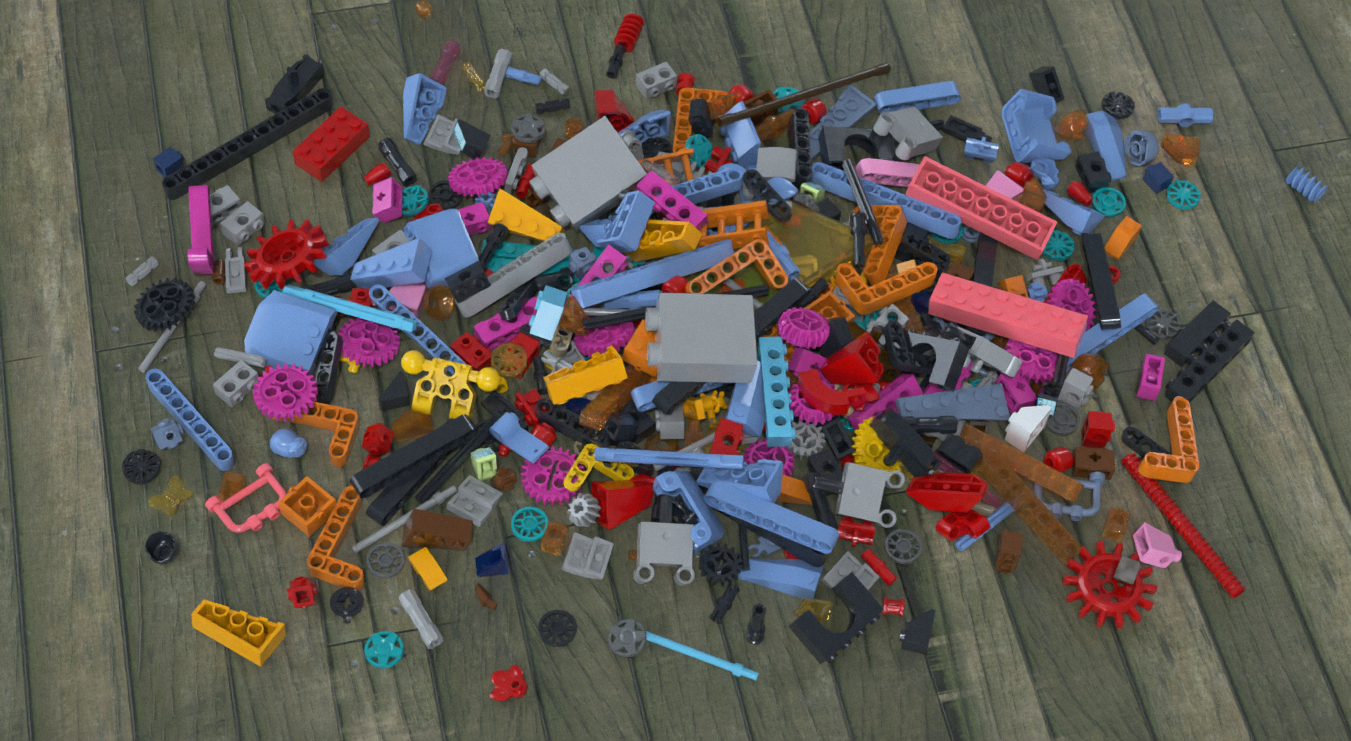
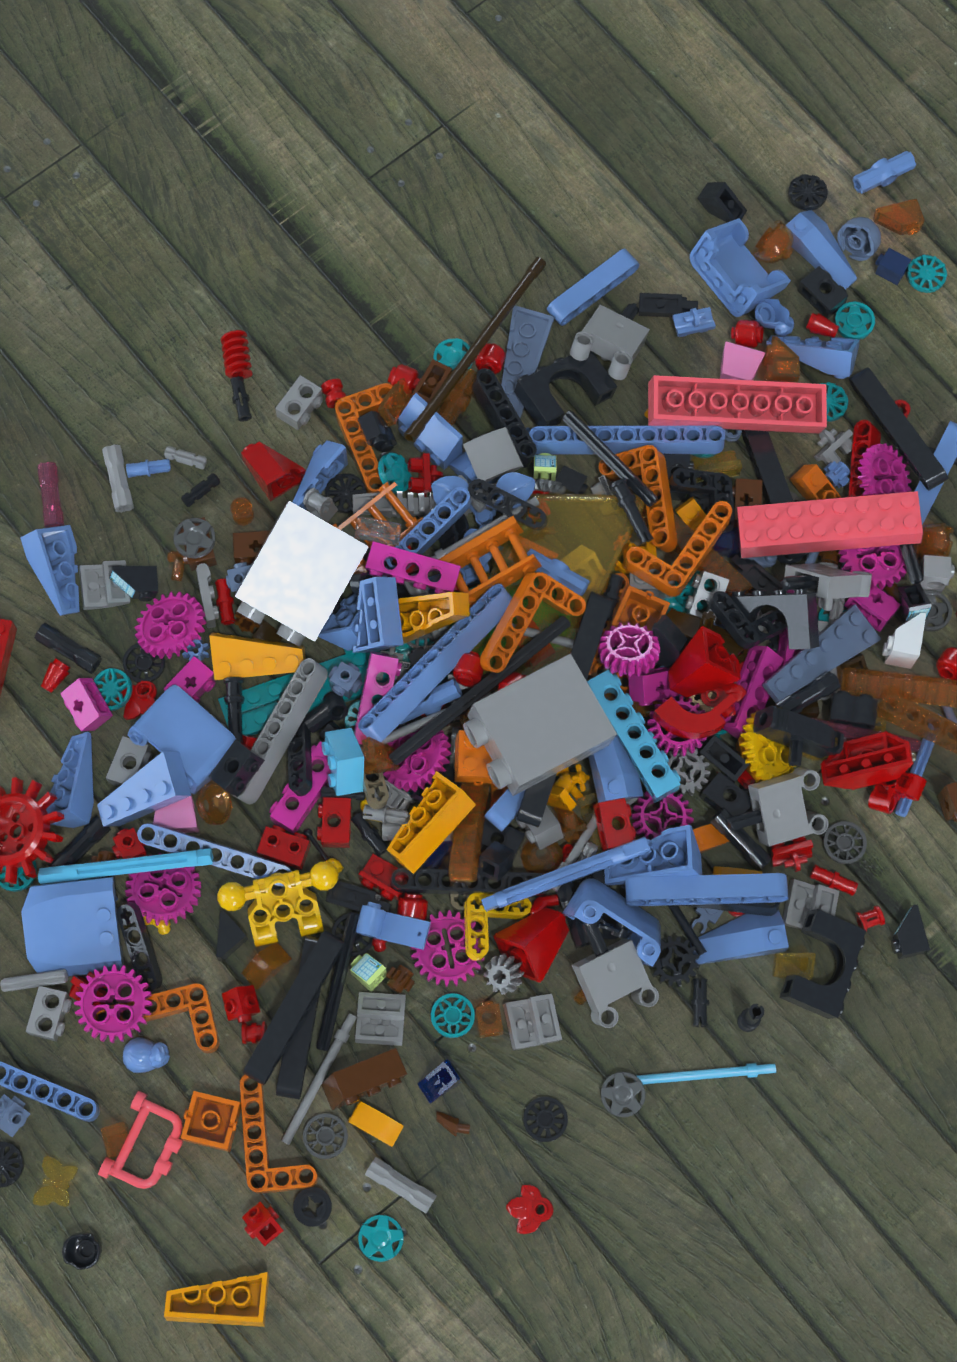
camera: 25 degrees left, 15 degrees up
clear yellow axle [462,61,485,91] -> none
clear yellow wheel [491,343,527,377] -> none
bright pink beam [855,158,919,187] -> none
orange slope [1104,216,1142,261] -> none

